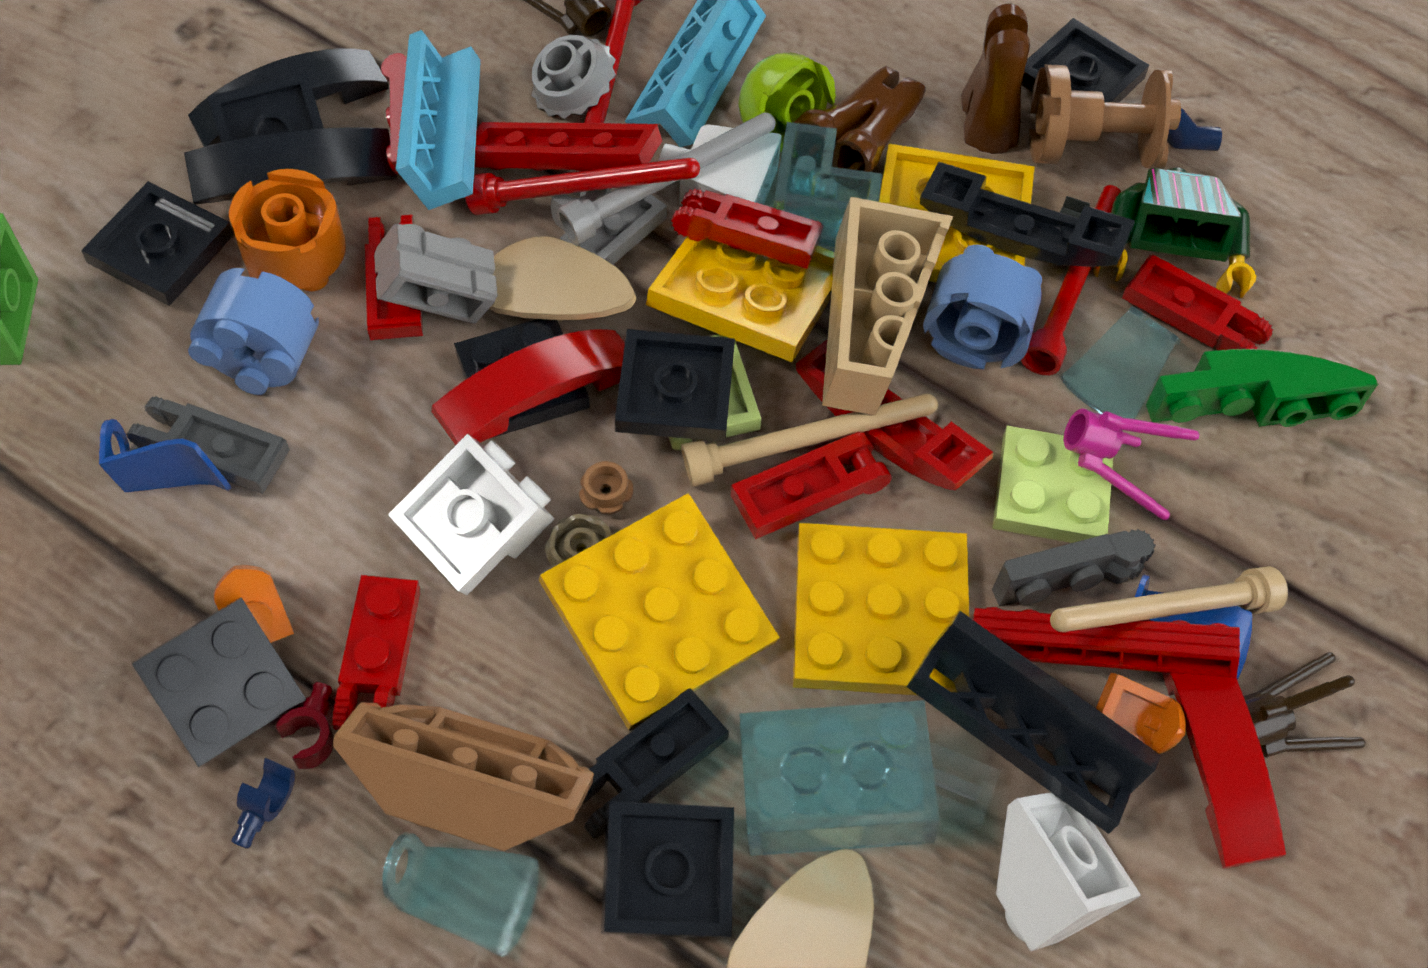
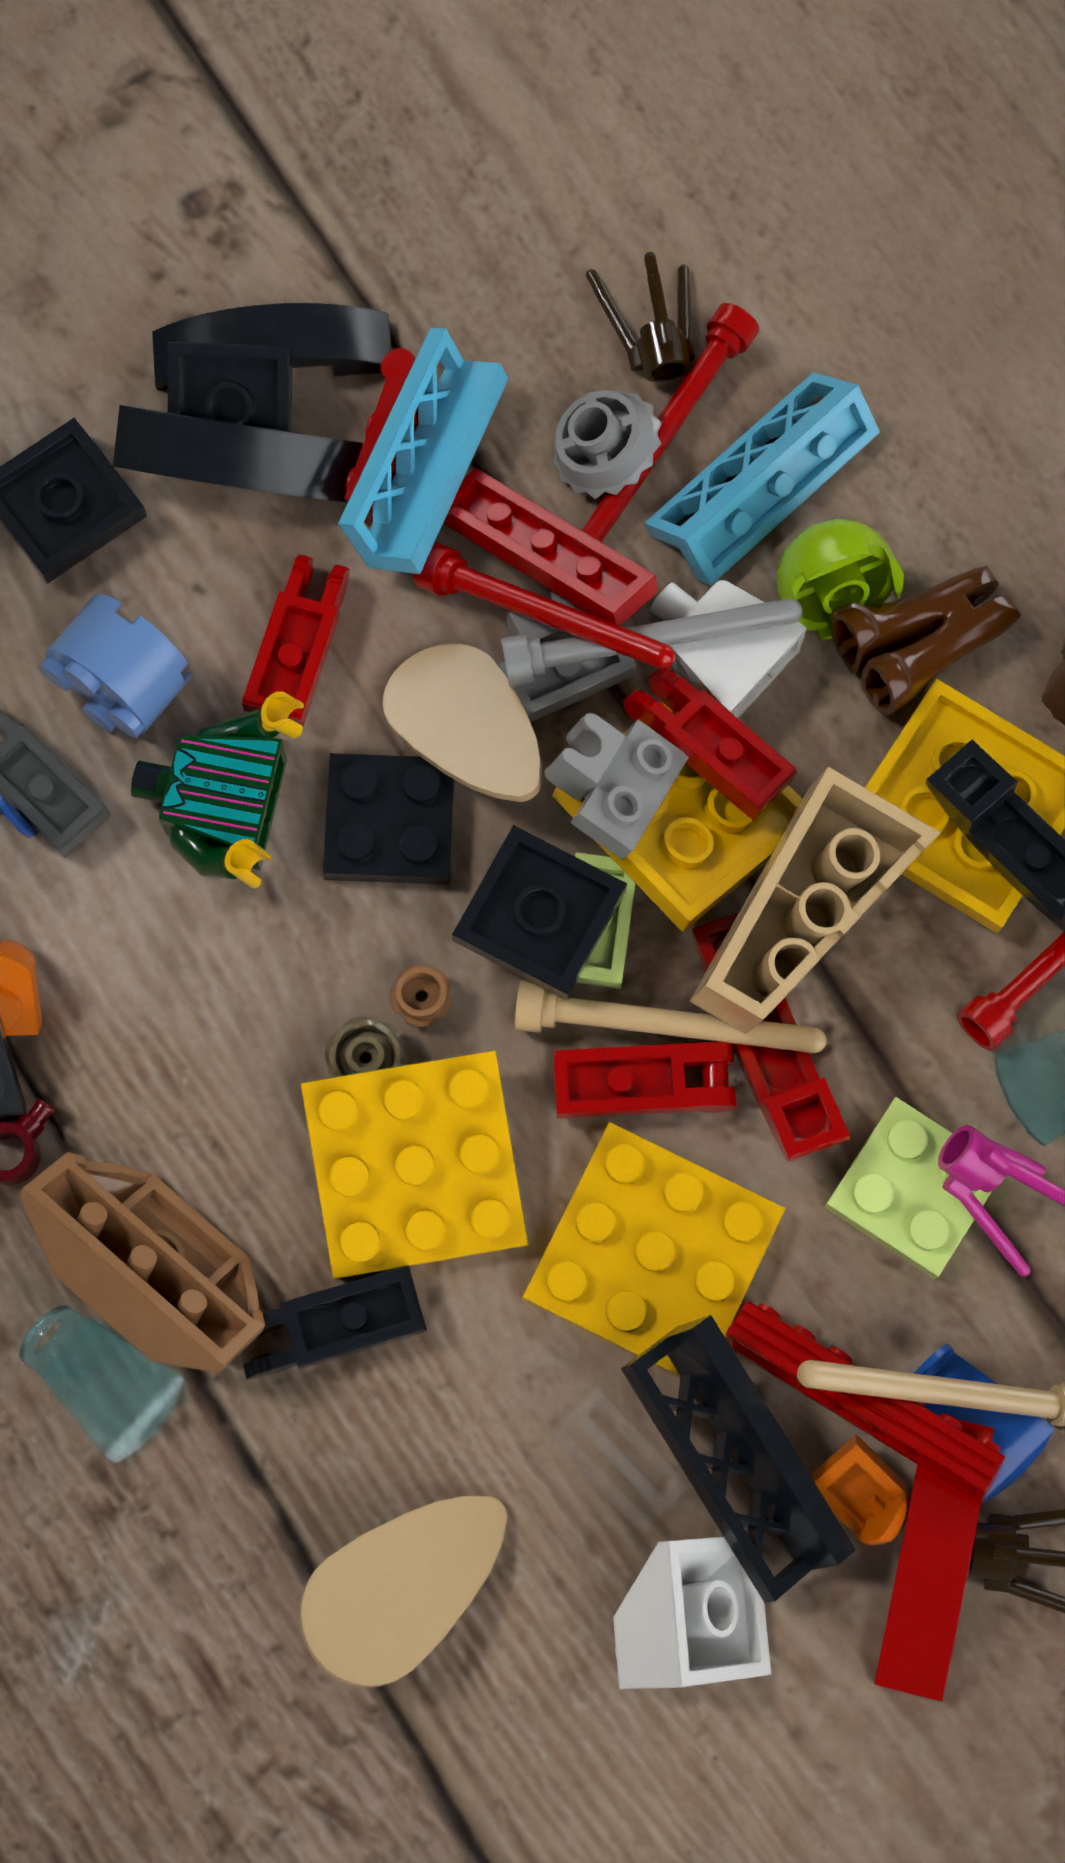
camera: 25 degrees right, 15 degrees up
orange brick [229,169,346,292] -> none
red hinge [332,575,421,730] -> none
light grey brick [374,223,498,324] -> none
white plate [388,434,555,595] -> none
red slope [431,329,625,445] -> none
black plate [601,801,734,939] -> none
clear light blue brick [739,700,940,856] -> none
clear light blue brick [773,122,882,247] -> none
medium blue brick [923,244,1042,369] -> none
dark grey hinge [992,529,1156,607] -> none
none -> torso [131,691,304,889]
none -> light grey plate [544,713,689,860]

